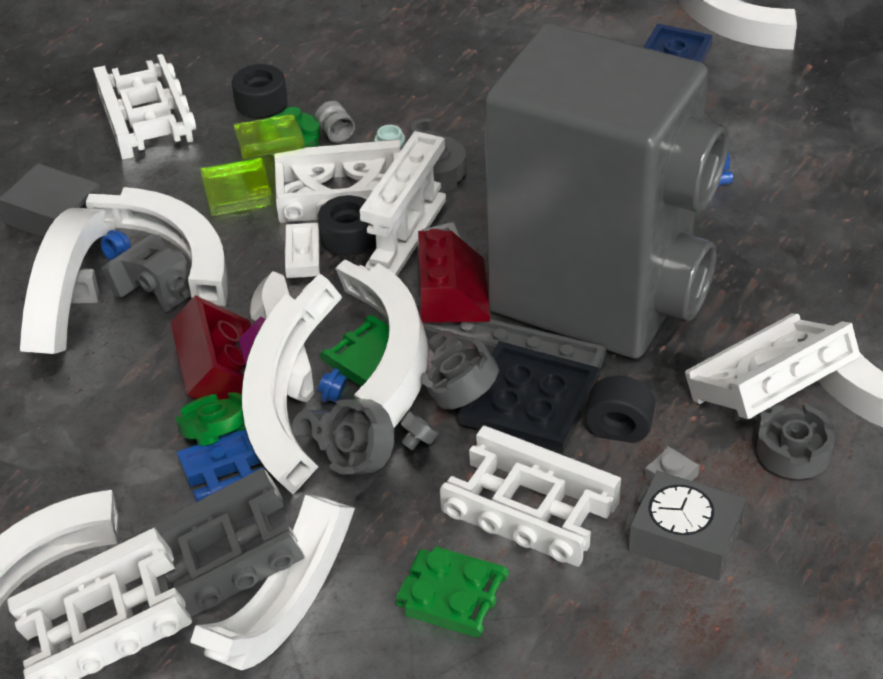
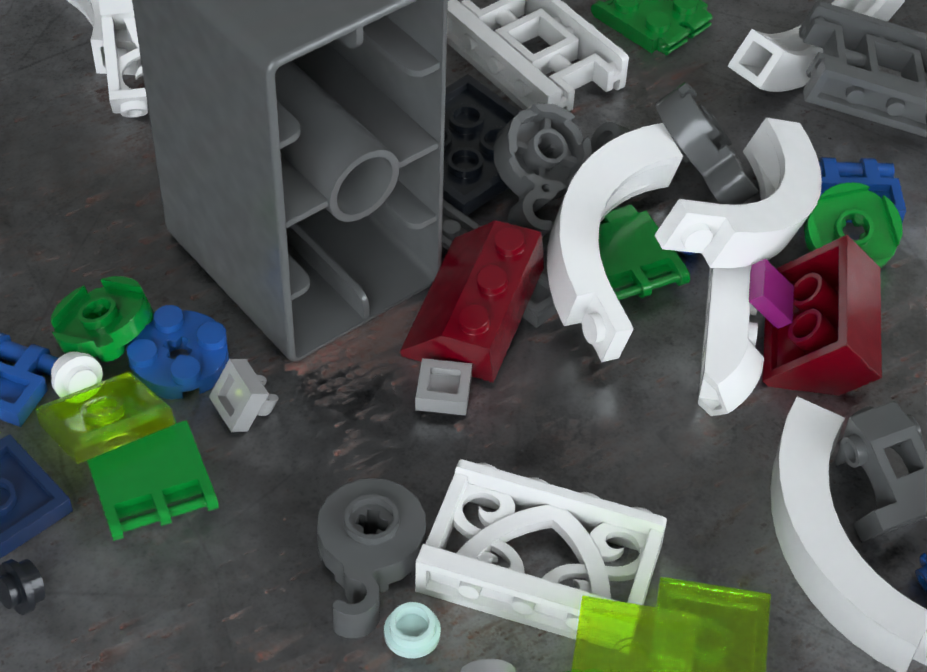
camera: 160 degrees left, 5 degrees up
white plate [285,223,320,278] -> none
black tyre [317,195,376,256] -> none
white fence [359,131,446,276] -> none

